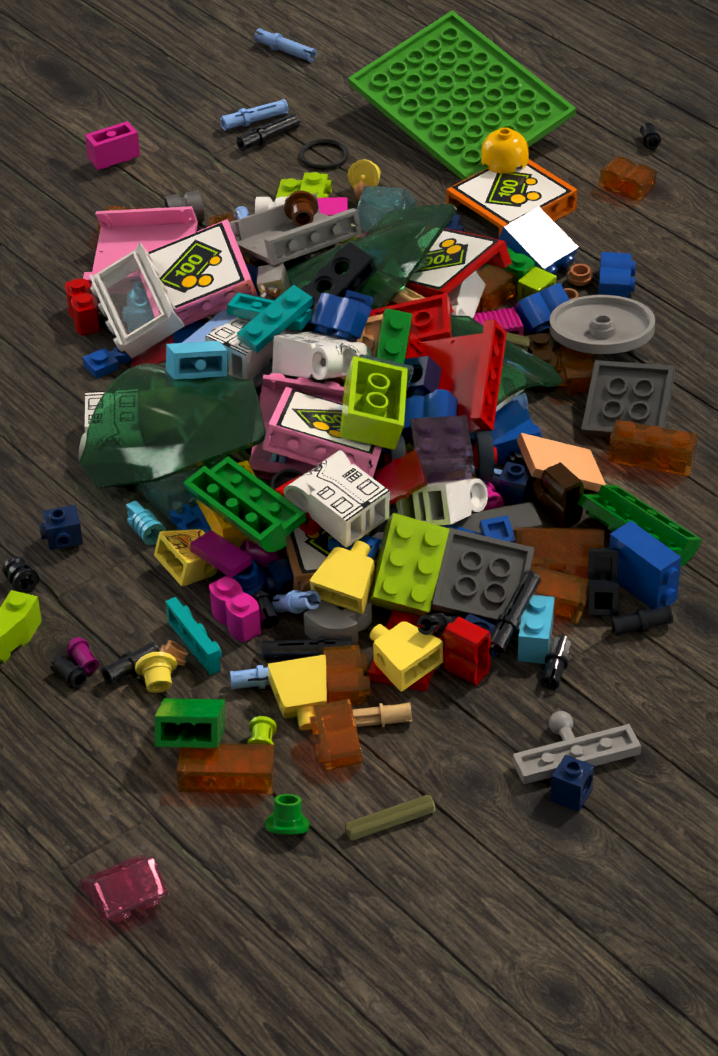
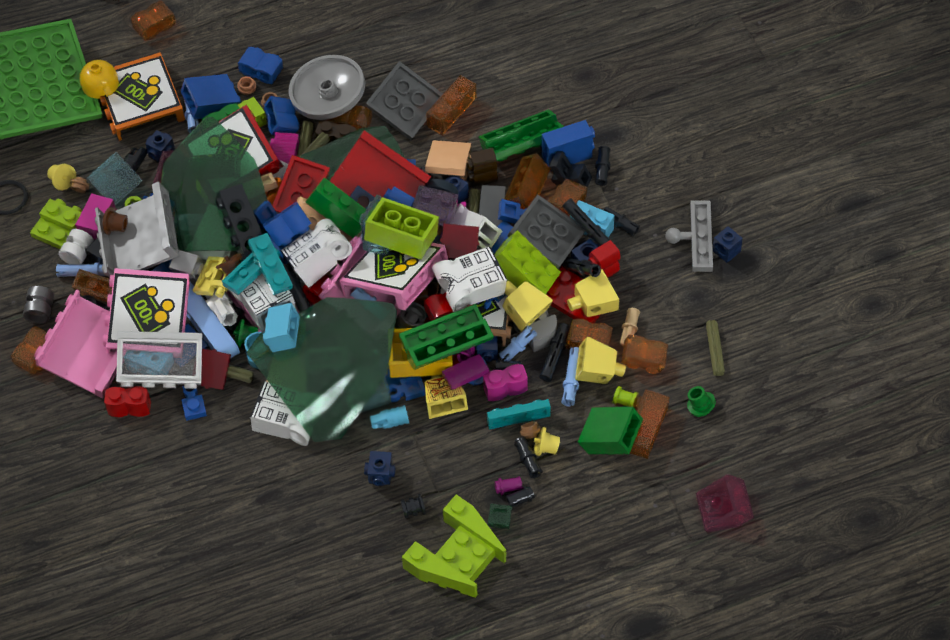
camera: 70 degrees left, 15 degrees up
none -> clear green plate [488,503,512,529]

